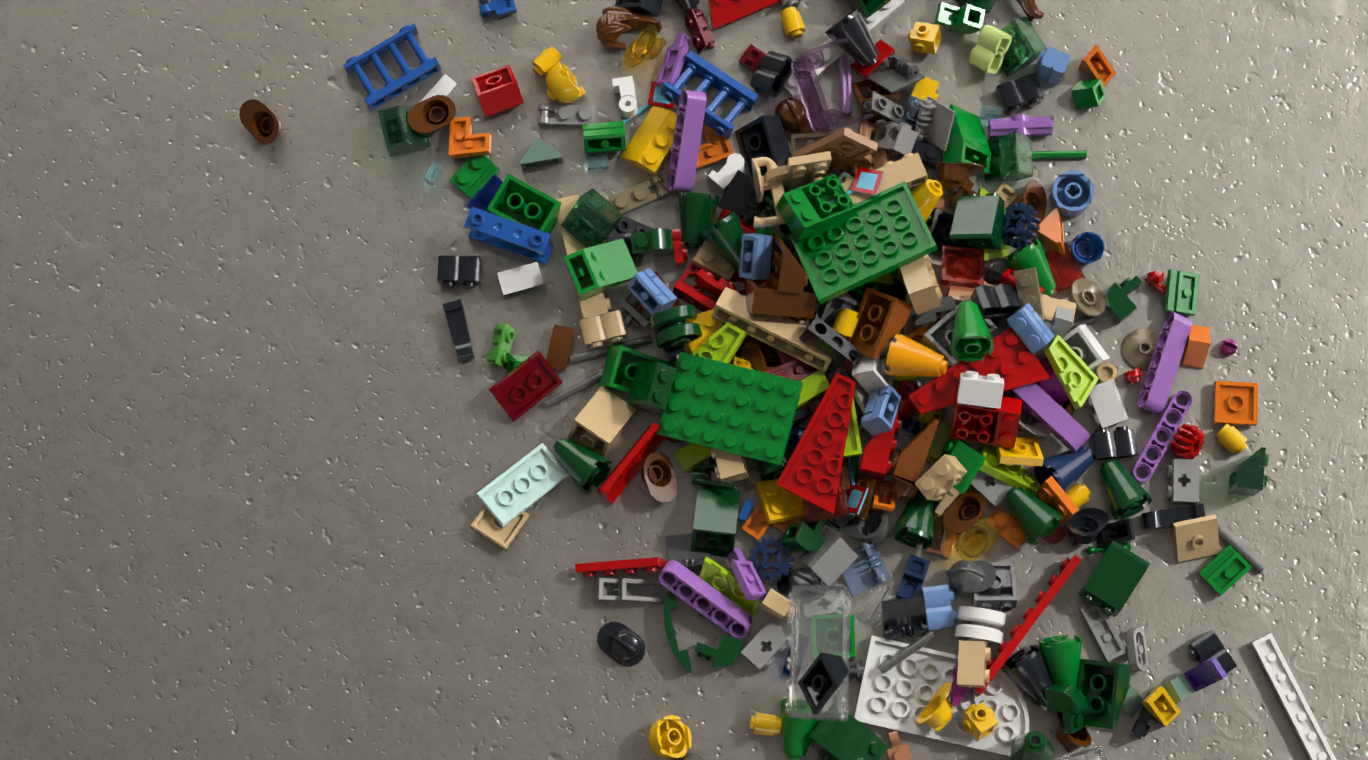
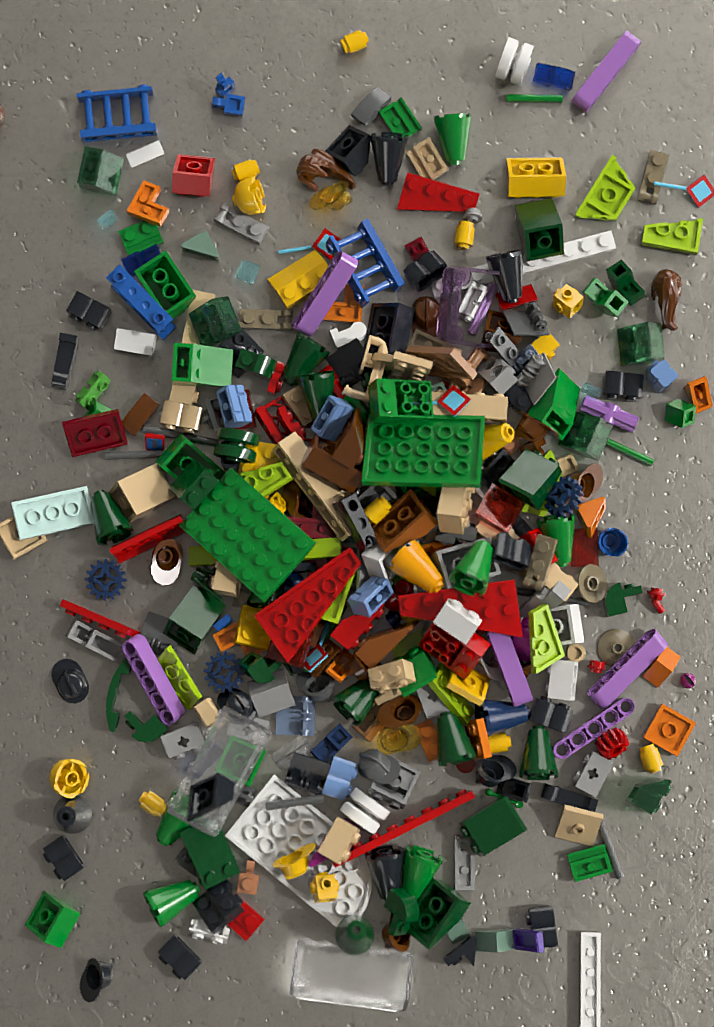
camera: 20 degrees right, 5 degrees up
reddish brown piece [407,95,456,134] -> none
green brick [582,121,626,153] -> none
white leg [612,76,638,119] -> none
medium lavender hinge [656,33,691,87] -> none
dark red hinge [684,8,715,54] -> none
medium lavender hinge [727,548,767,600] -> none
yellowish green brick [969,25,1012,74] -> none
medium blue brick [1006,302,1054,354] -> none
medium blue brick [1049,170,1094,217] -> none
light grey plate [1125,628,1148,672] -> none
yellow slope [1141,686,1181,727] -> none
plate [1164,269,1199,316] -> none
none -> dark blue gear [84,559,127,601]
none -> slope [145,433,166,451]
none -> white hinge [455,281,487,323]

